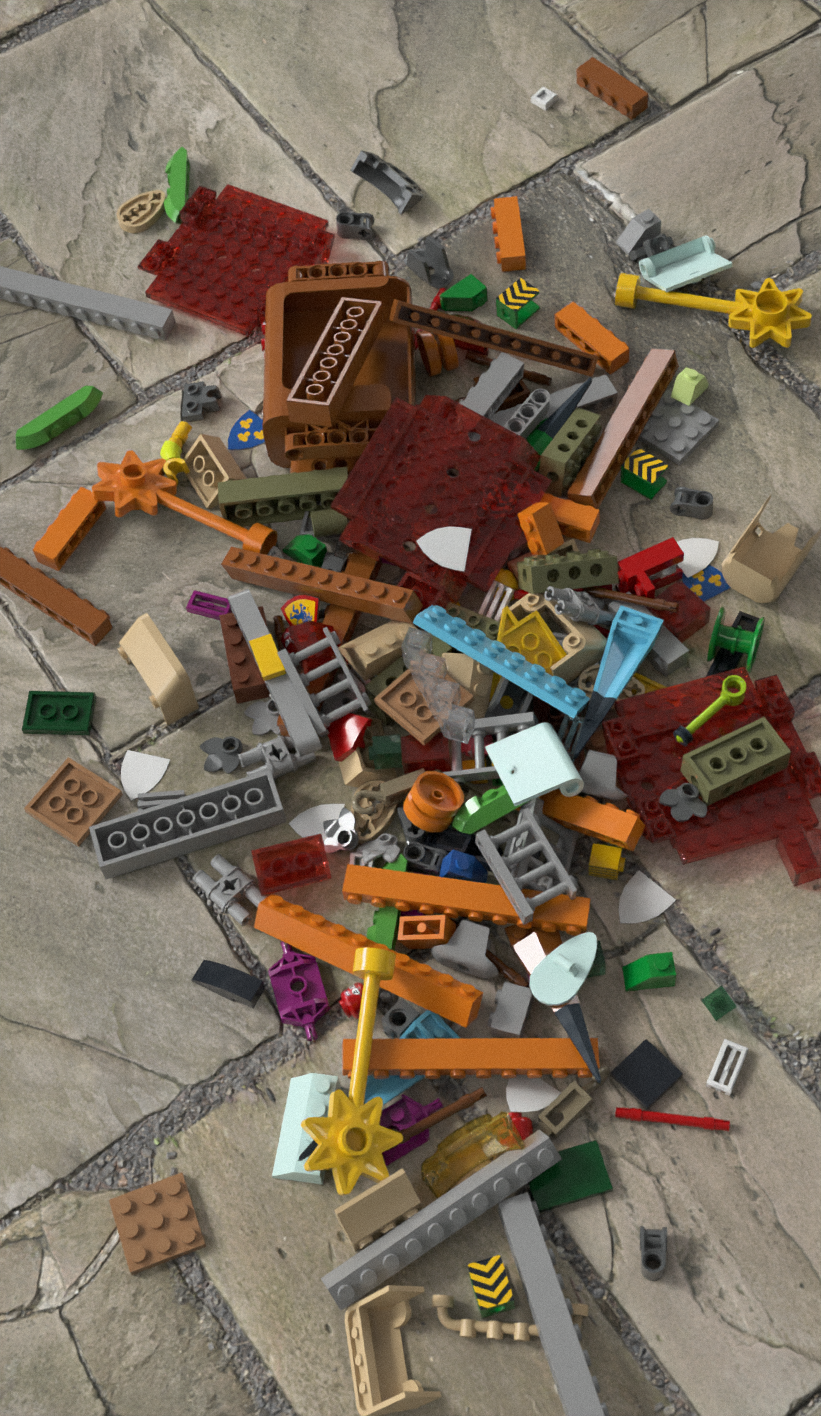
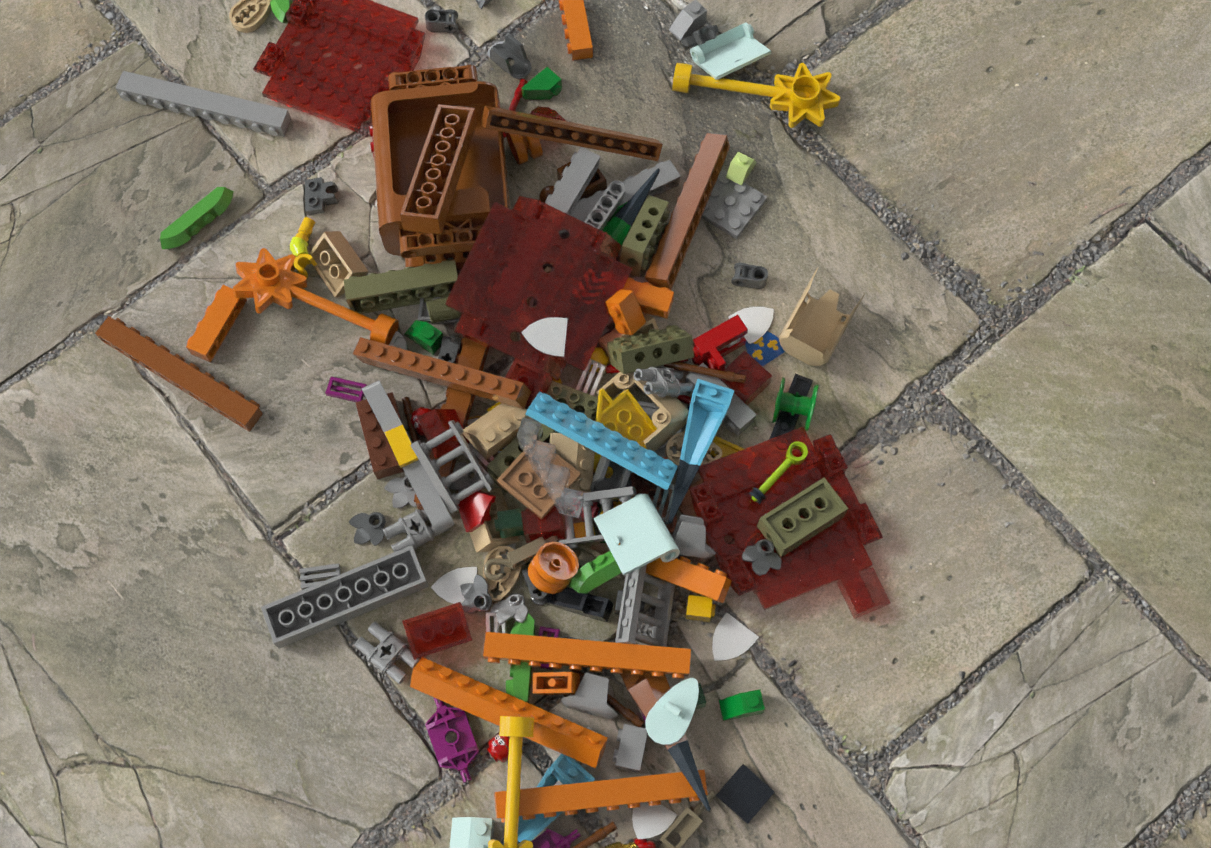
camera: 10 degrees left, 10 degrees up
dark green tile [22,691,97,735] -> none
medium nougat plate [24,757,123,847] -> none
tan windscreen [117,613,199,726] -> none
white sticker [121,750,170,800] -> none
black slope [191,960,265,1008] -> none
blue sticker [228,410,265,450] -> none
shield [280,595,325,640] -> none
dark grey brick [381,998,420,1039] -> none
dark grey piece [403,842,449,877] -> none
blue slope [439,850,488,883] -> none
reddish brown piece [465,351,552,386] -> none
light grey fence [476,808,578,925] -> none
piece [496,278,540,329] -> none
orange brick [555,302,629,375] -> none
red piece [615,1107,730,1132] -> none
piece [621,447,668,500] -> none
clear green brick [701,986,737,1021] -> none
white tile [706,1039,749,1096] -> none

